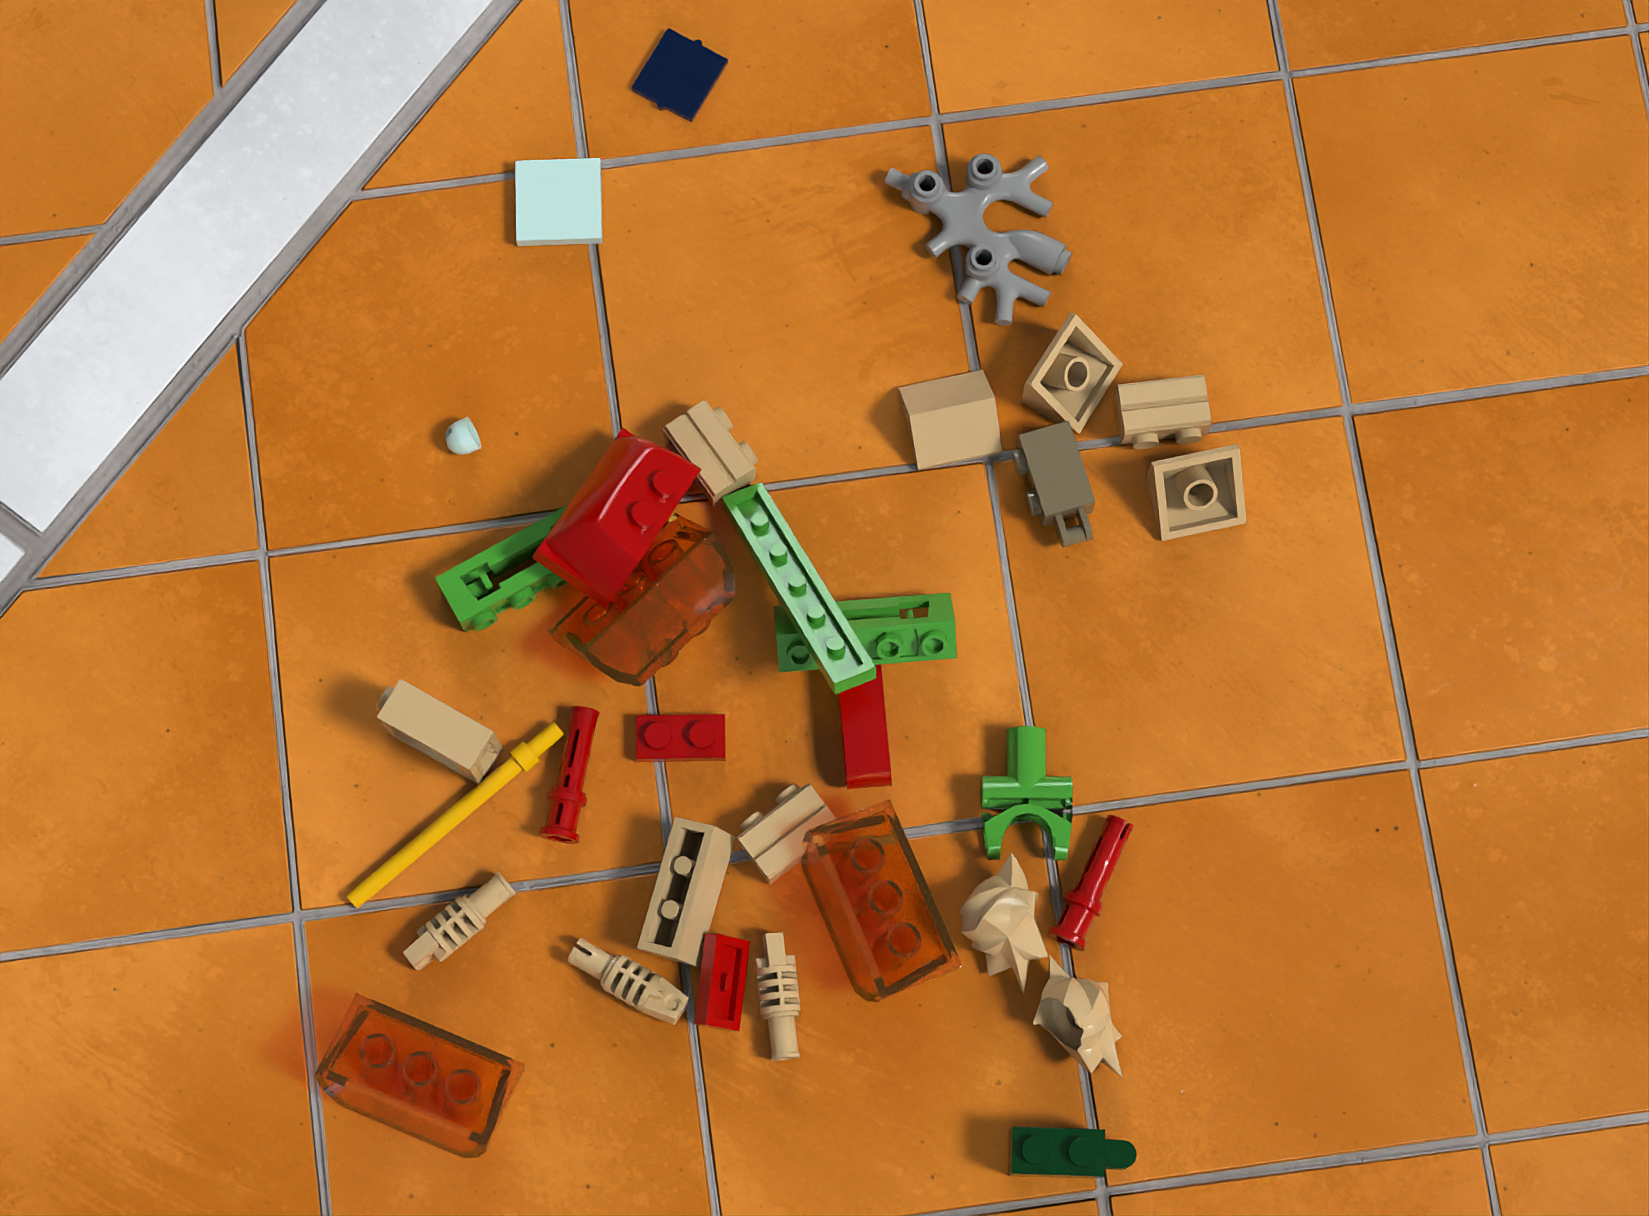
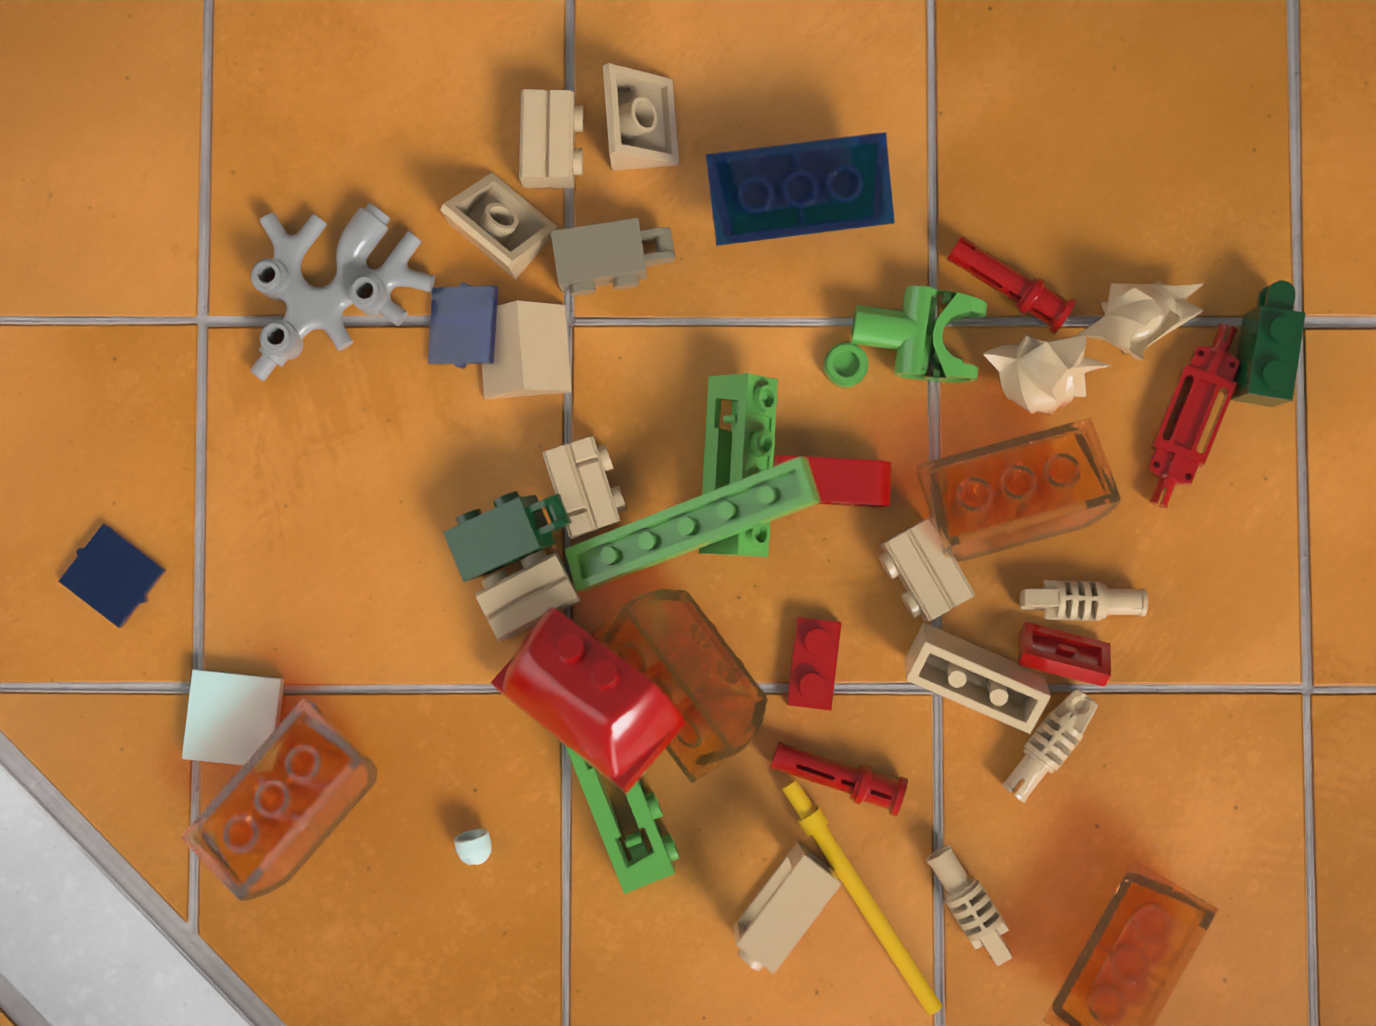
camera: 85 degrees left, 10 degrees up
none -> clear orange windscreen [180,698,377,901]
none -> clear blue piece [428,282,498,369]
none -> dark green brick [443,491,572,582]
none -> tan brick [542,436,627,539]
none -> windscreen [705,132,895,246]
none -> bright green tile [823,342,869,388]
none -> red piece [1147,323,1240,509]

